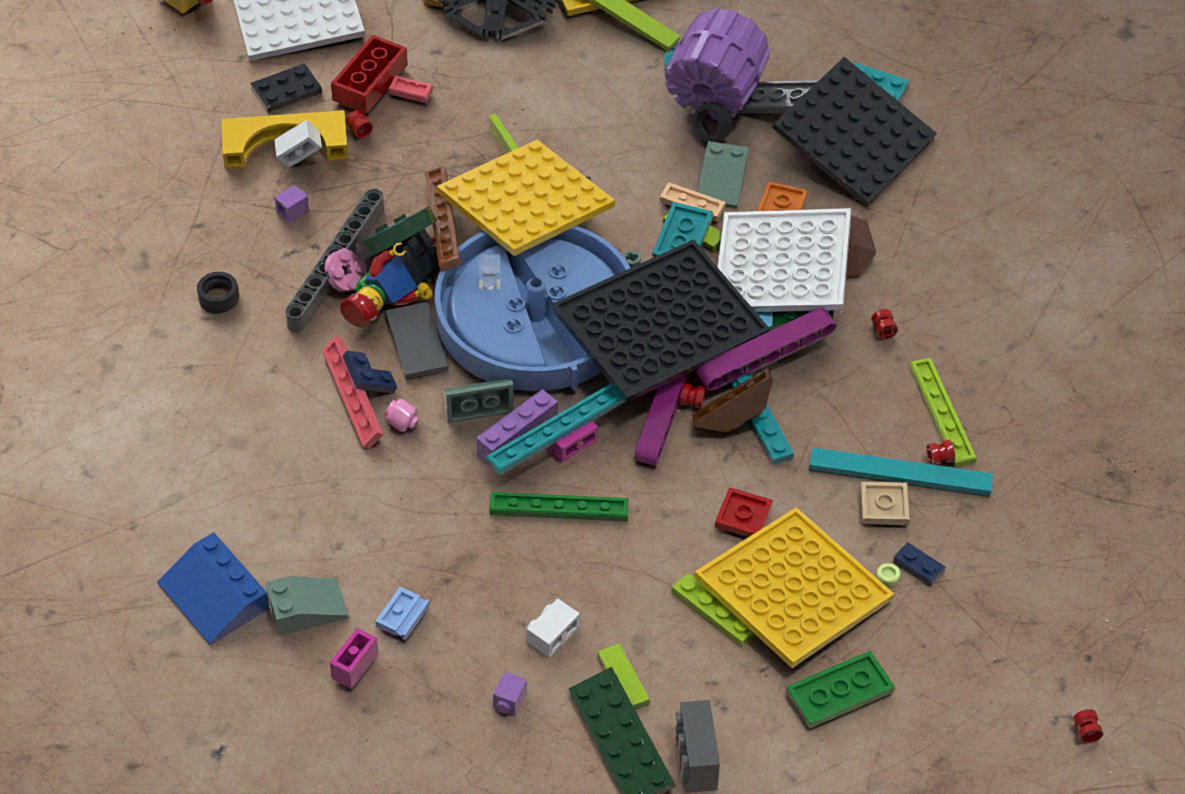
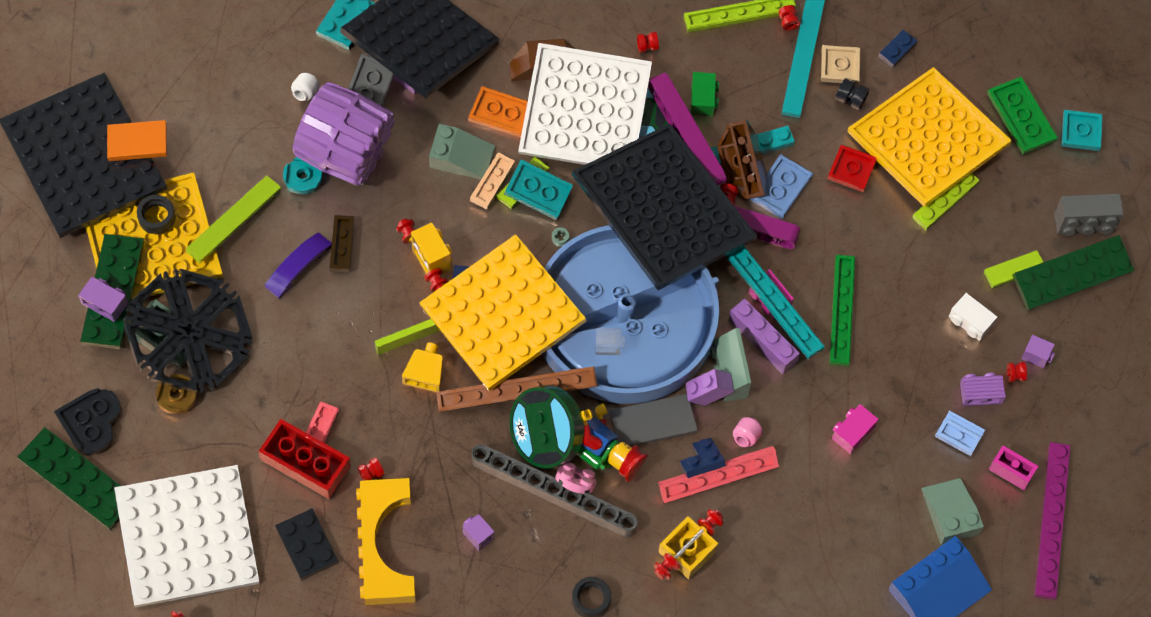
camera: 90 degrees left, 15 degrees up
white brick [275,120,322,168] -> none
black tyre [692,102,732,142] -> none
yellowish green tile [876,563,901,587] -> none
none -> dark purple slope [264,232,332,299]
none -> white head [291,73,320,101]
none -> dark brown plate [330,215,354,273]
none -> yellow brick [396,218,453,292]
none -> yellow torso [402,343,443,392]
none -> yellow brick [654,509,724,580]
none -> medium lavender brick [686,369,734,406]
none -> green brick [690,72,719,116]
none -> medium blue tile [750,154,813,219]
none -> dark pink brick [832,404,879,454]
none -> black wheel [835,78,870,111]
none -> medium lavender brick [960,373,1005,406]
none -> red wheel [1007,362,1027,382]
none -> magenta plate [1034,442,1070,600]
none -> teal plate [1061,110,1102,151]

